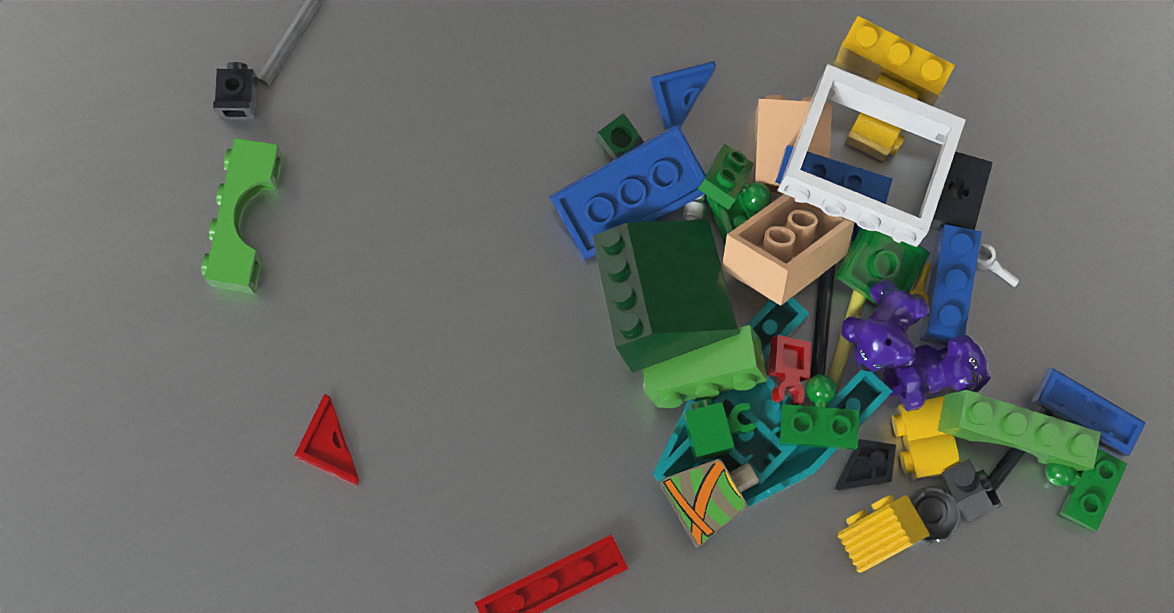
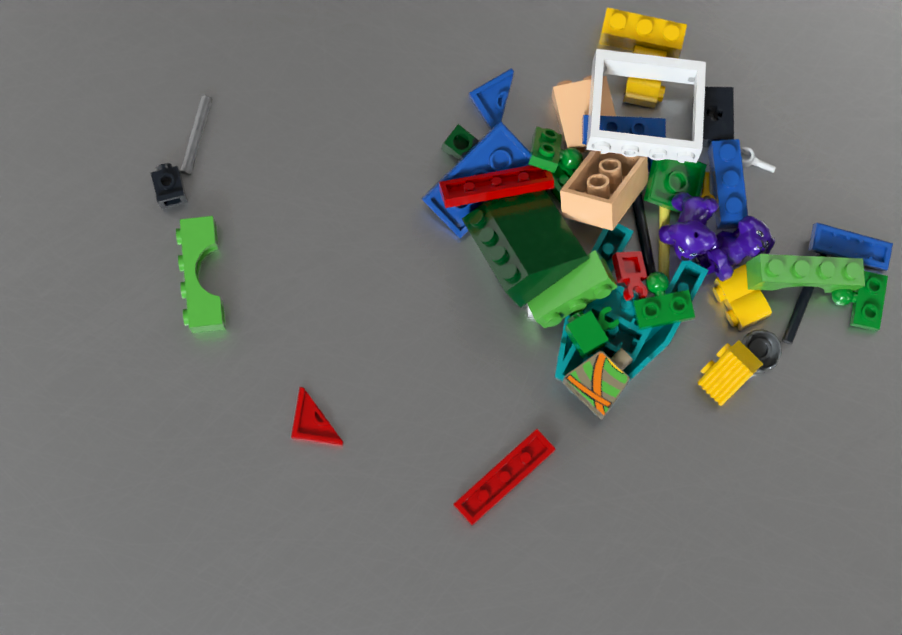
camera: 15 degrees left, 0 degrees up
black piece [834,439,896,491] -> none
black brick [942,459,1003,522] -> none
none -> red plate [439,165,554,208]

